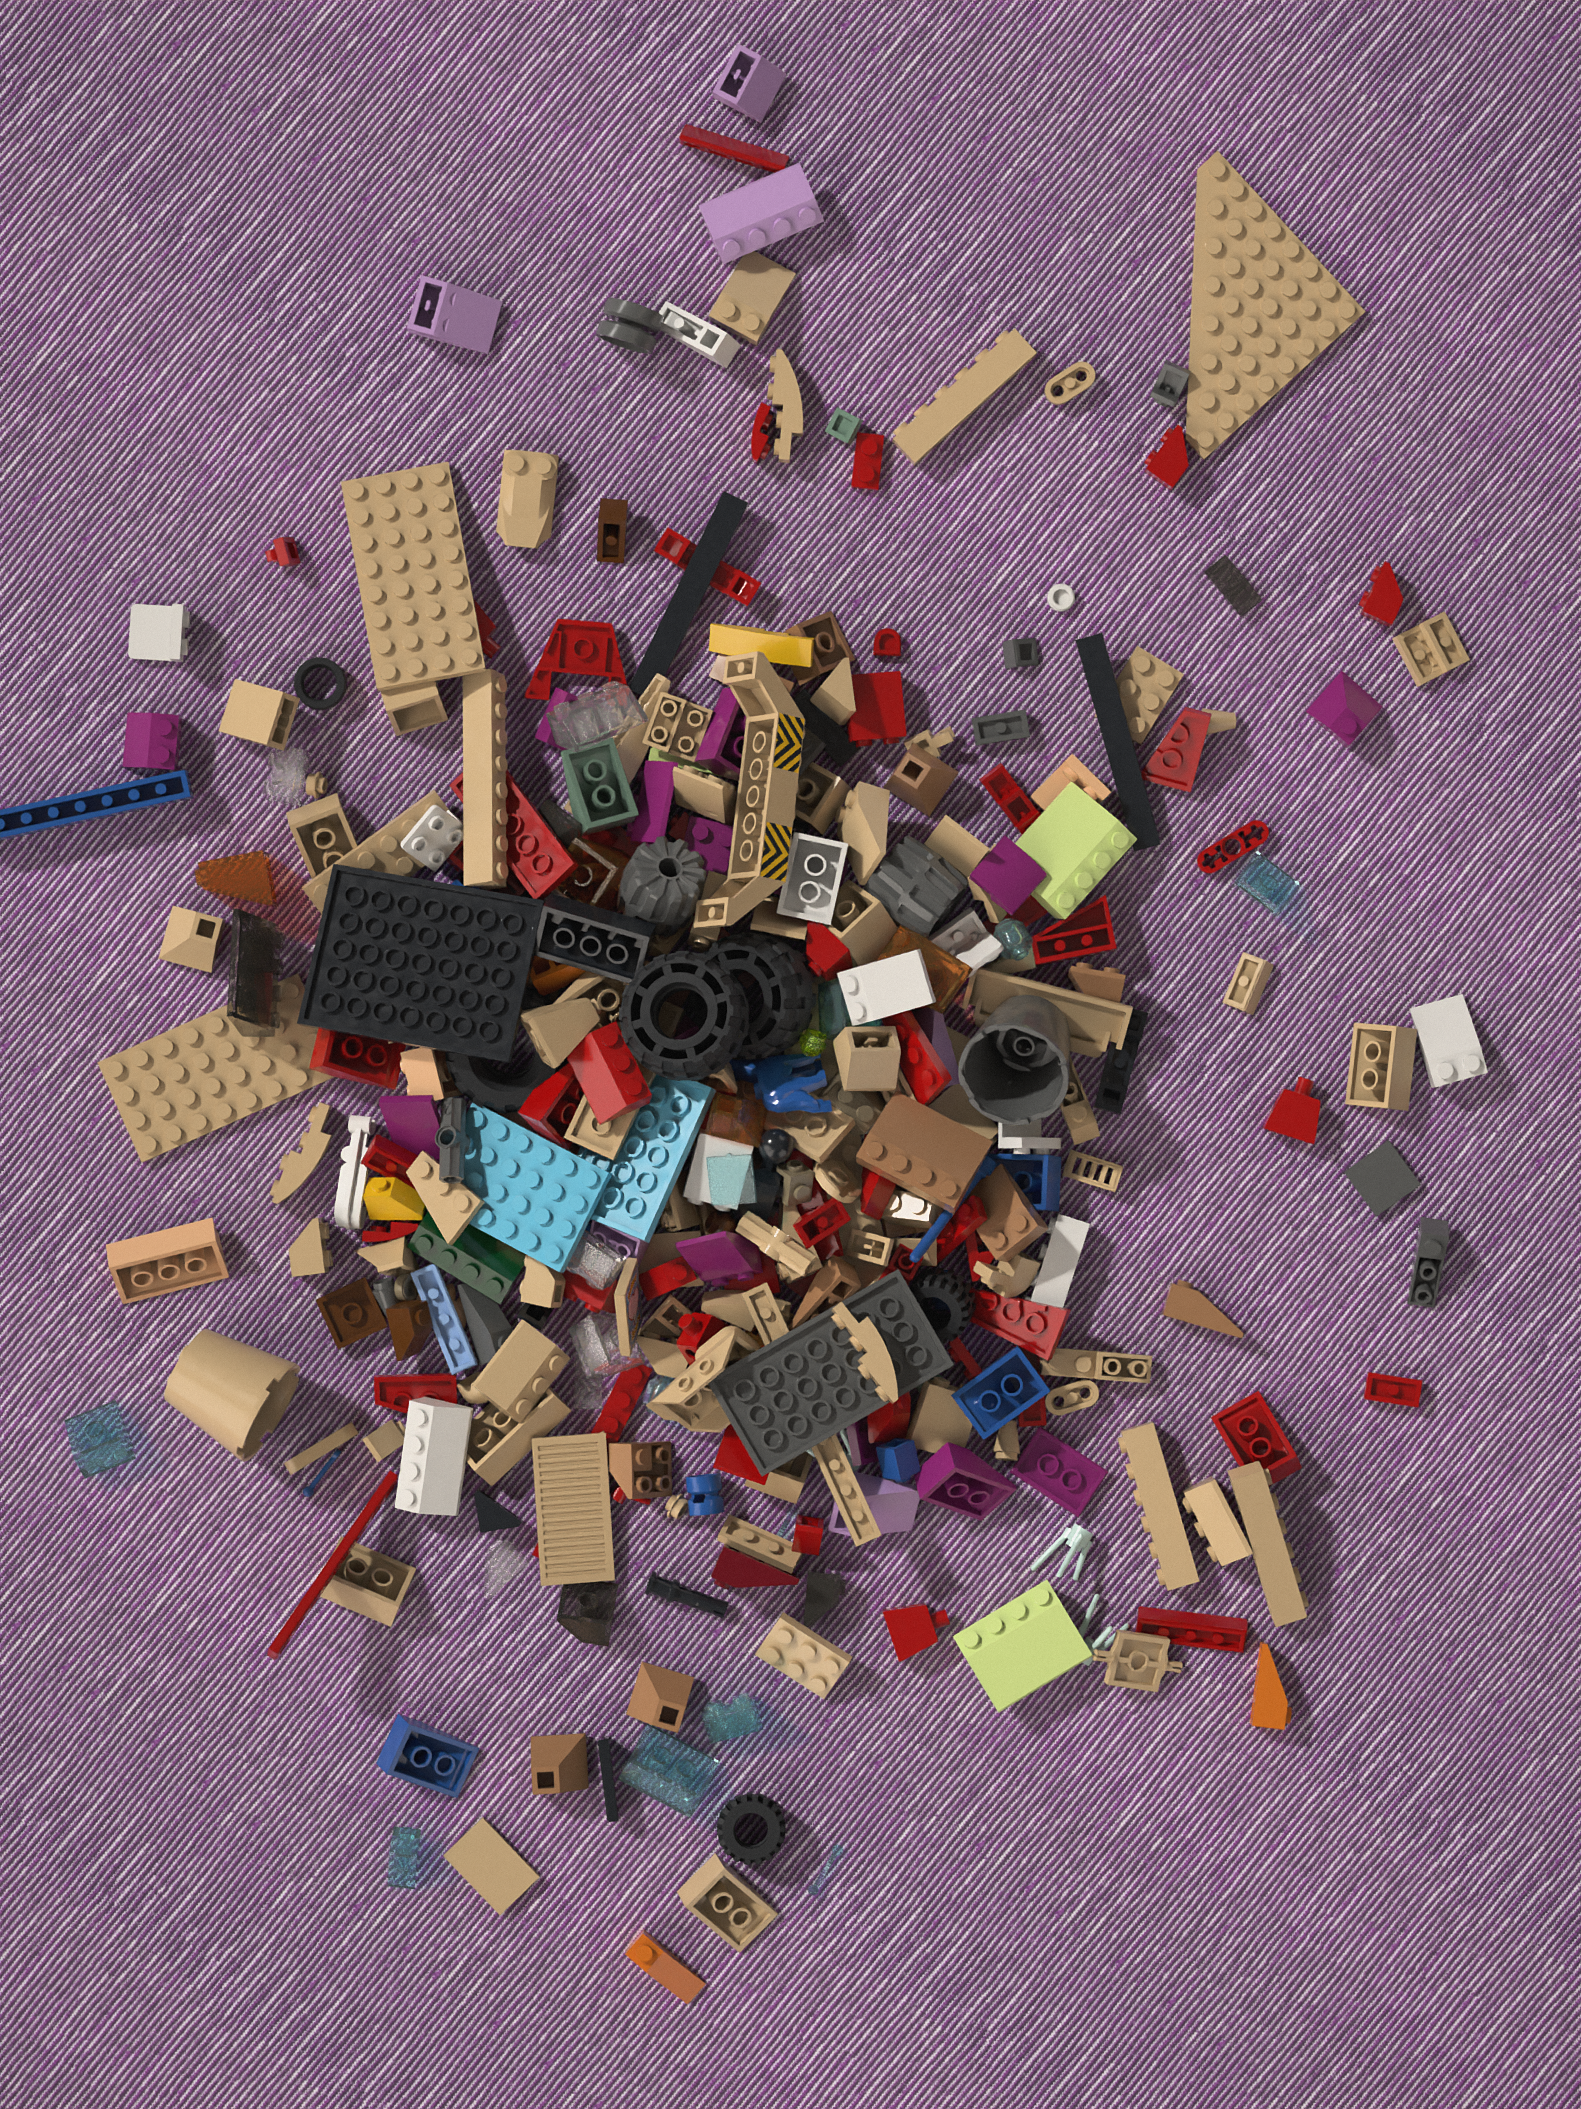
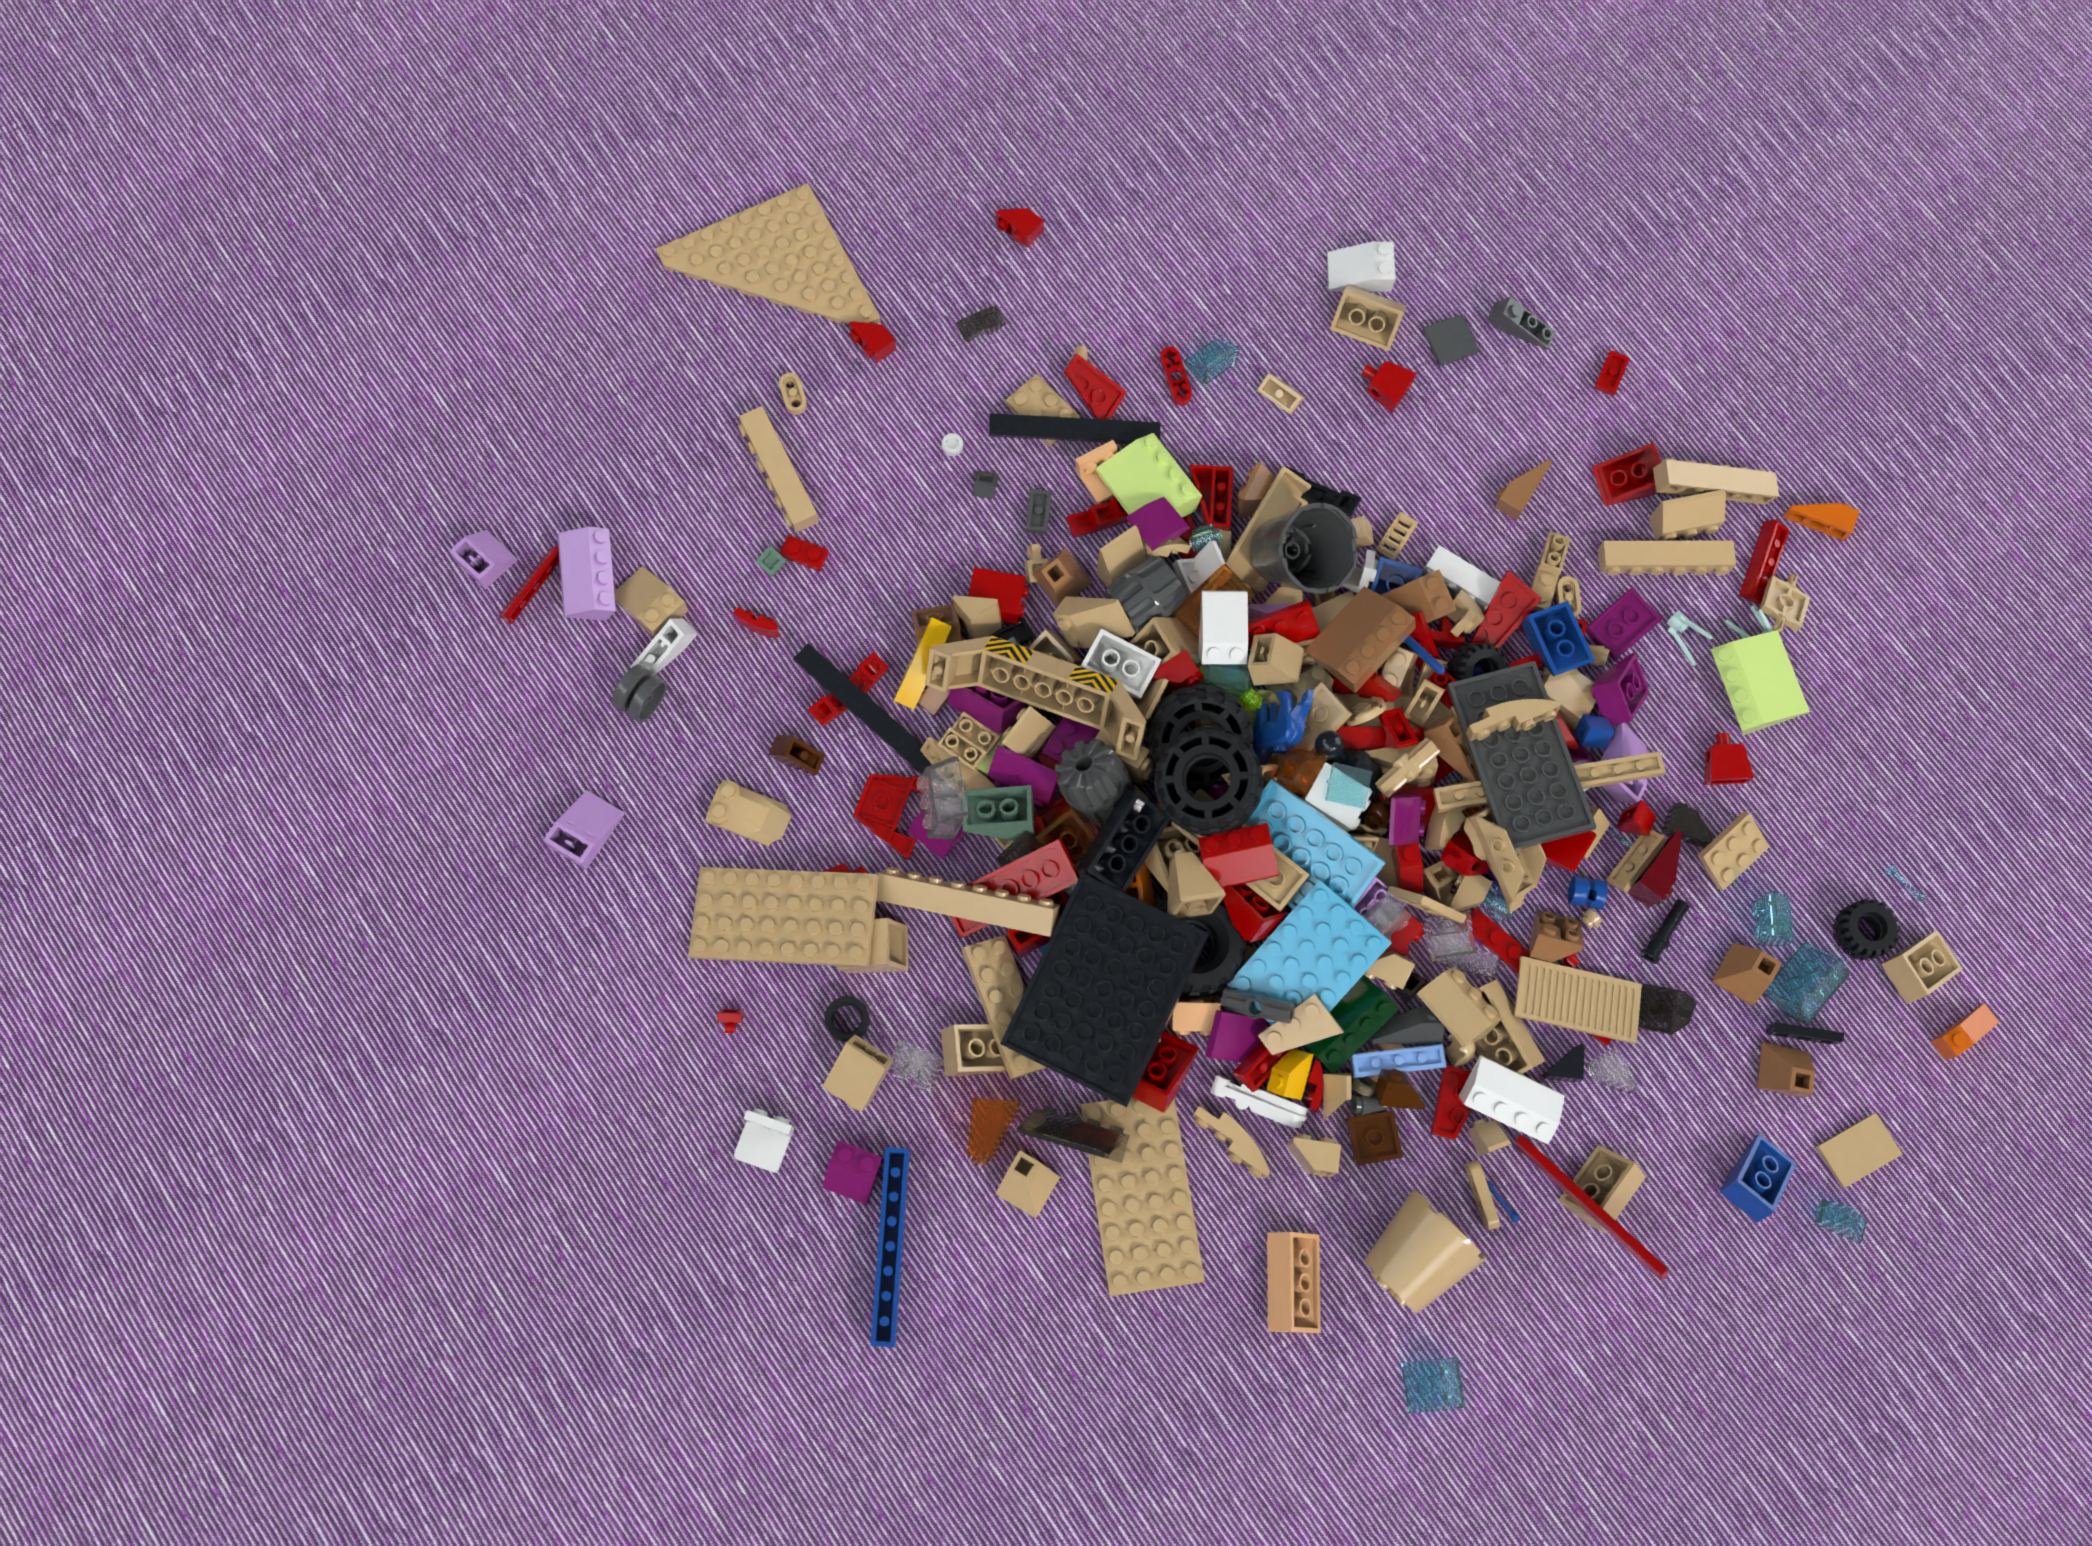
camera: 80 degrees left, 15 degrees down
tan plate [306,772,328,799] -> none
white bracket [401,805,463,872] -> none
tan slope [767,349,803,463] -> none
dark tan bracket [776,1160,814,1206] -> none
red tile [873,628,901,657] -> none
dark grey bracket [1150,360,1191,407] -> none
magenta slope [1305,671,1383,748] -> none
tan slope [1392,611,1470,687] -> none

